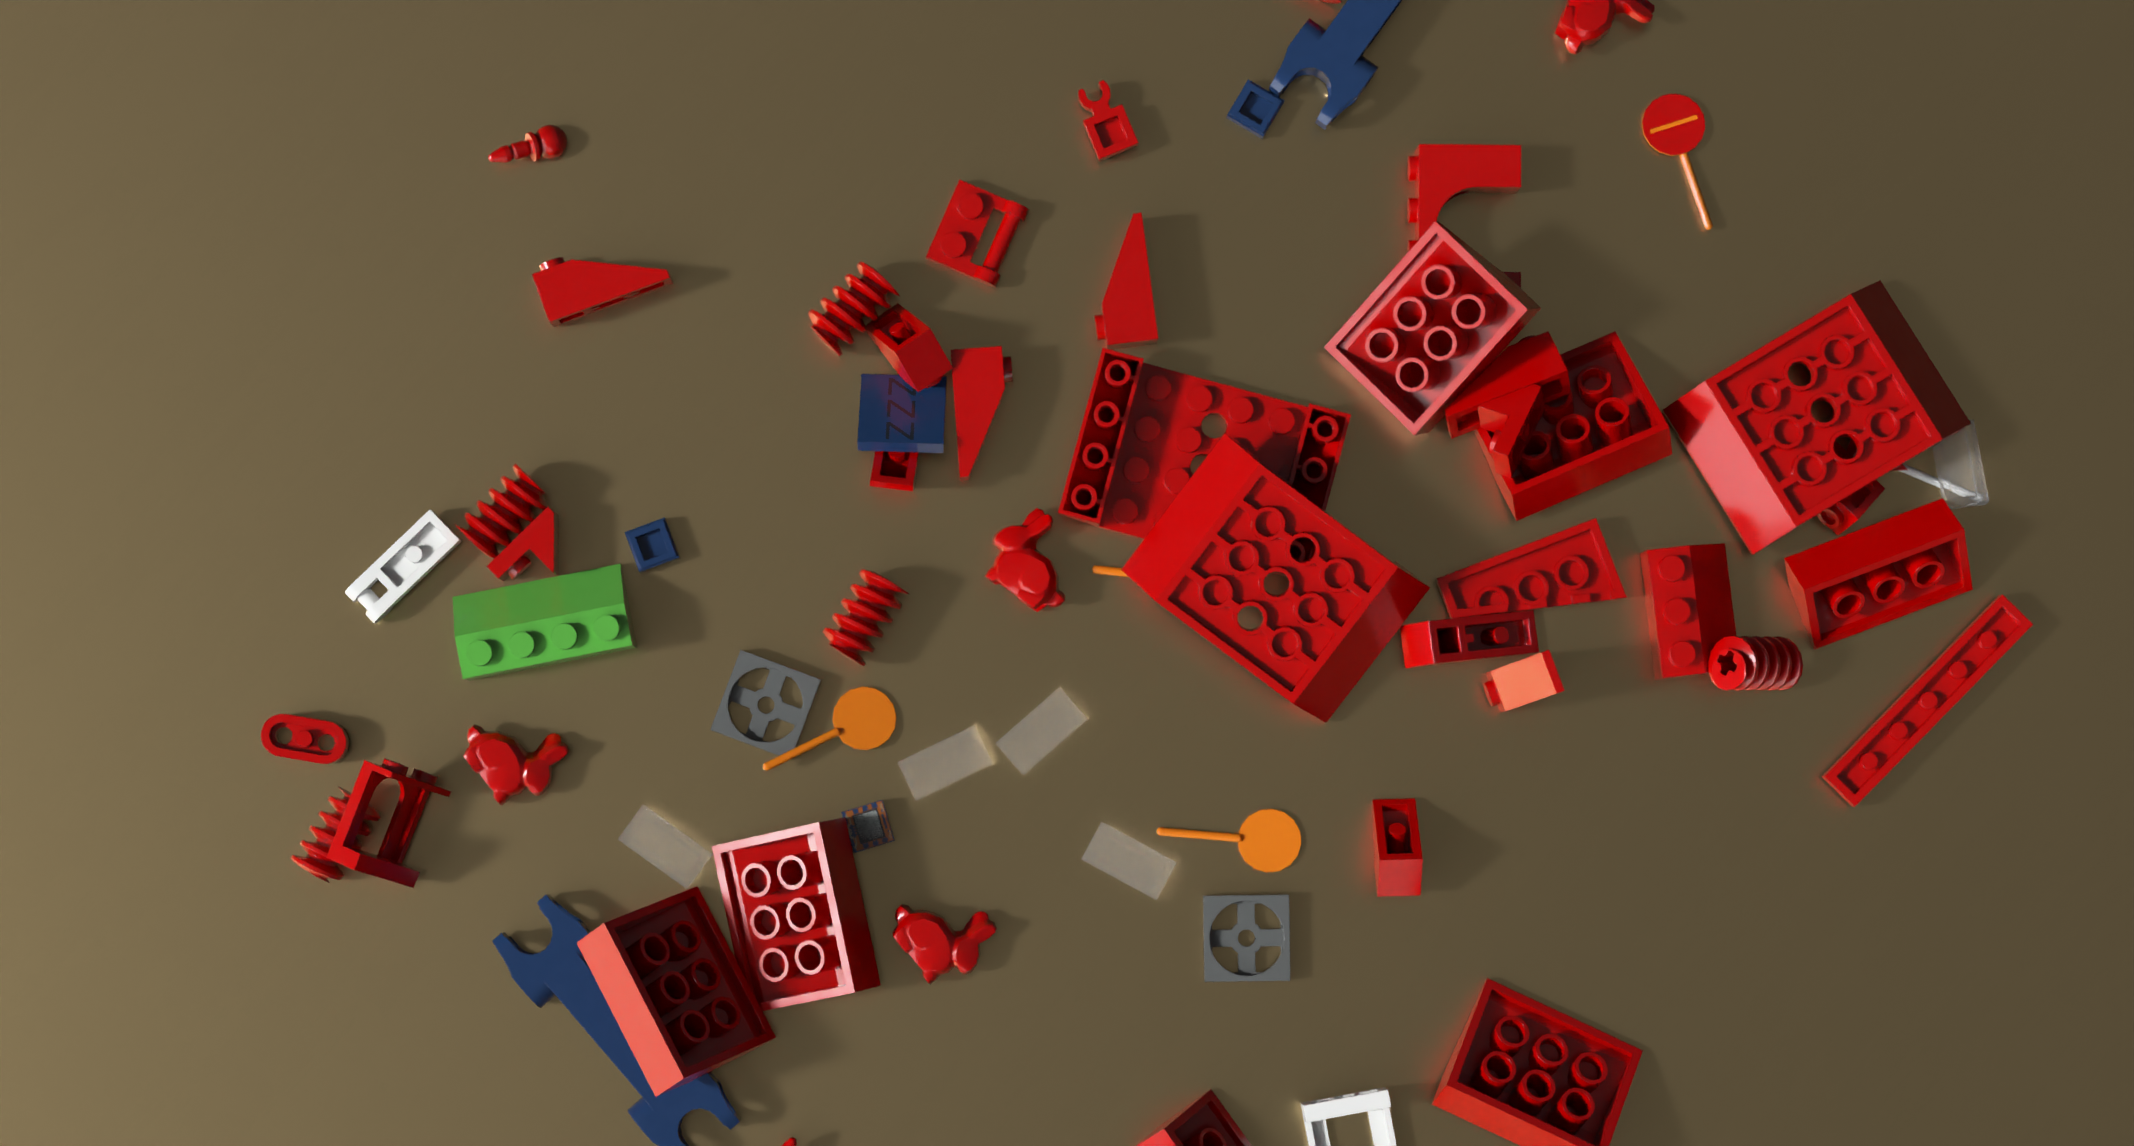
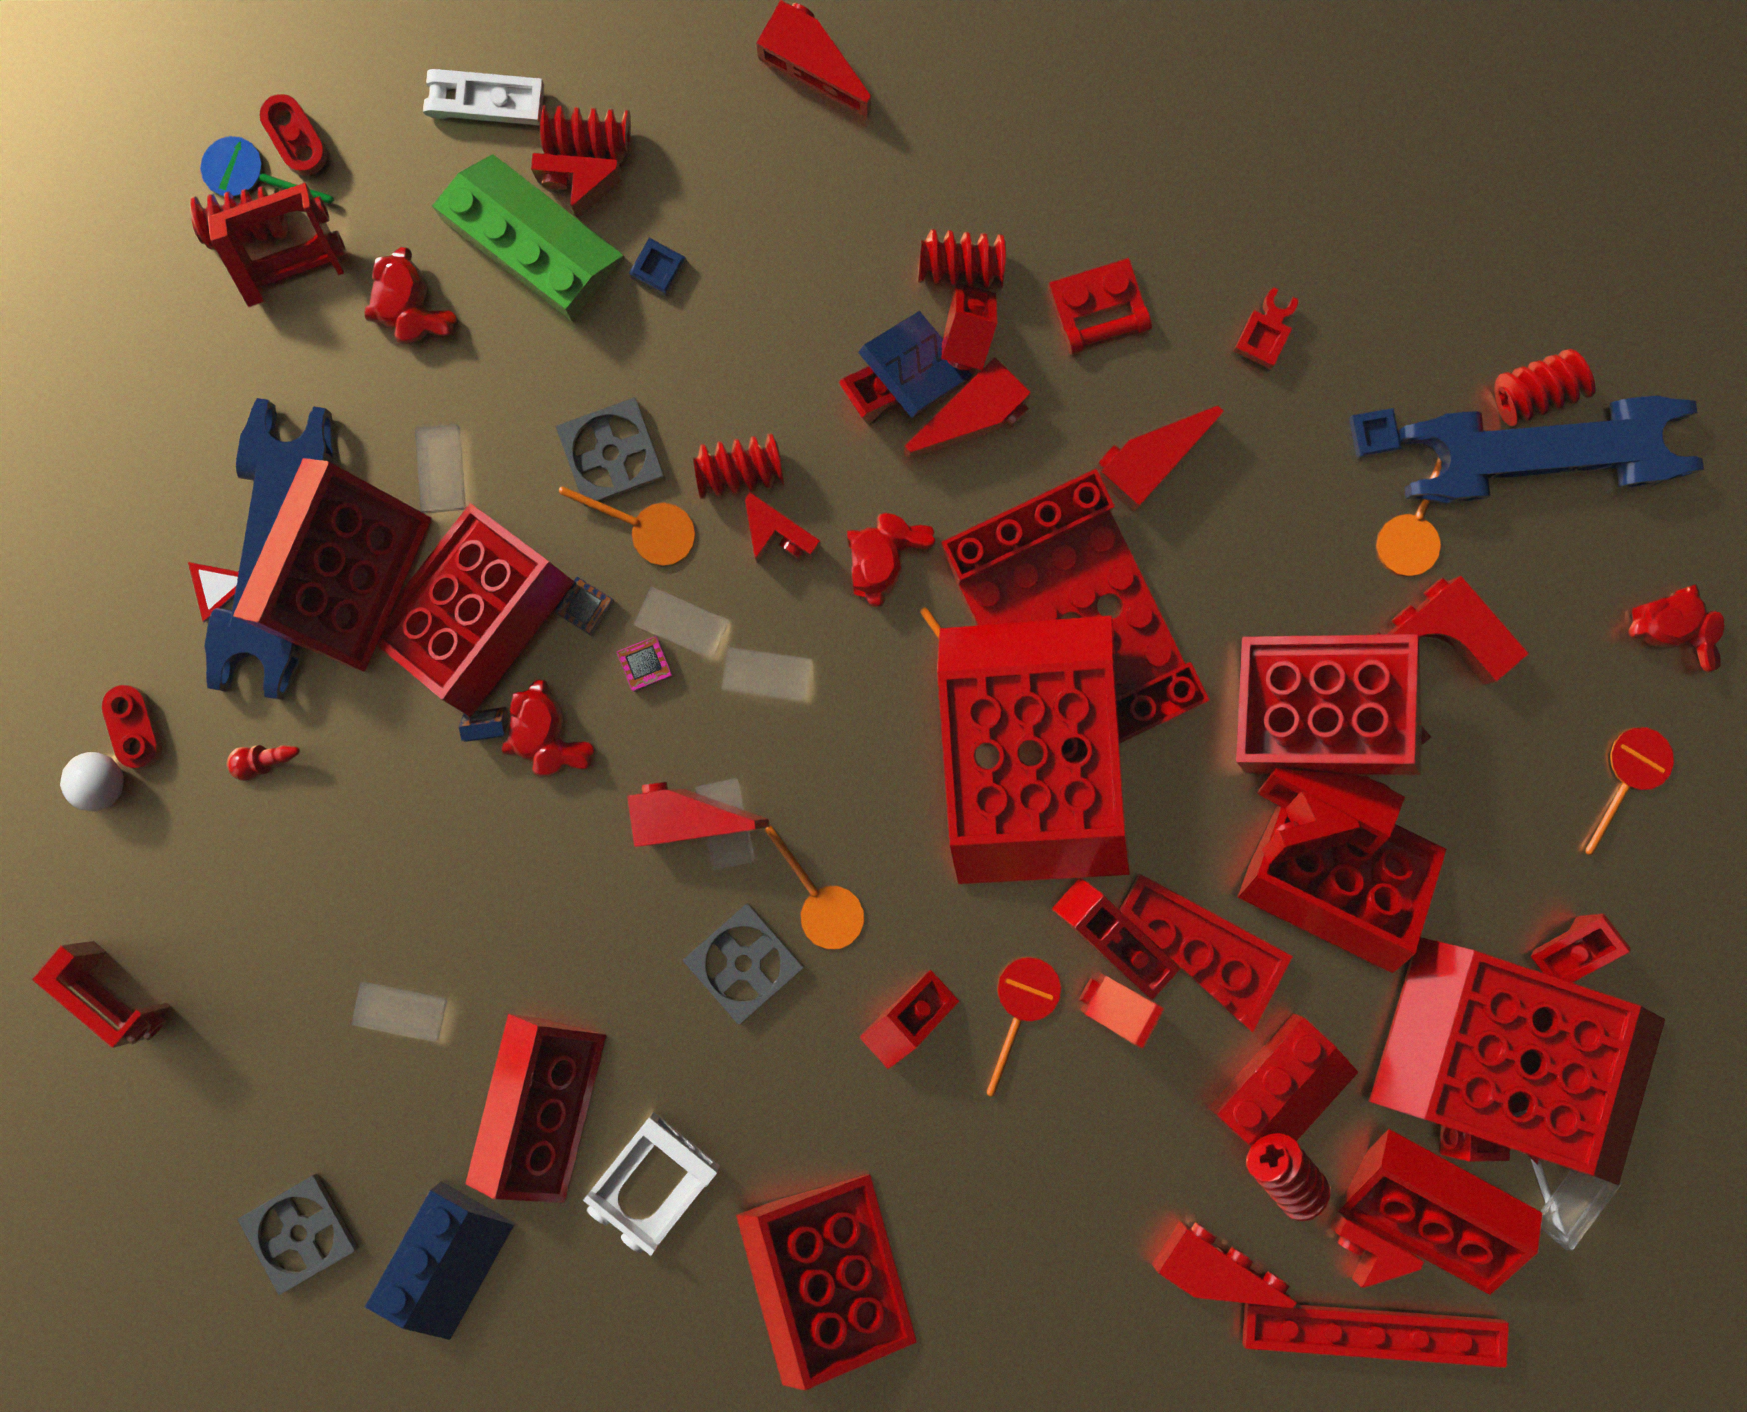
camera: 55 degrees right, 0 degrees up
none -> piece [188,562,239,622]
none -> blue piece [200,136,334,204]
none -> dark blue tile [459,707,509,742]
none -> tile [617,636,673,692]
none -> red slope [627,782,770,847]
none -> red slope [745,492,821,563]
none -> red piece [987,957,1061,1097]
none -> red slope [1152,1221,1297,1308]
none -> red slope [1329,1212,1424,1288]
none -> orange piece [1377,457,1442,577]
none -> red slope [1531,914,1631,983]

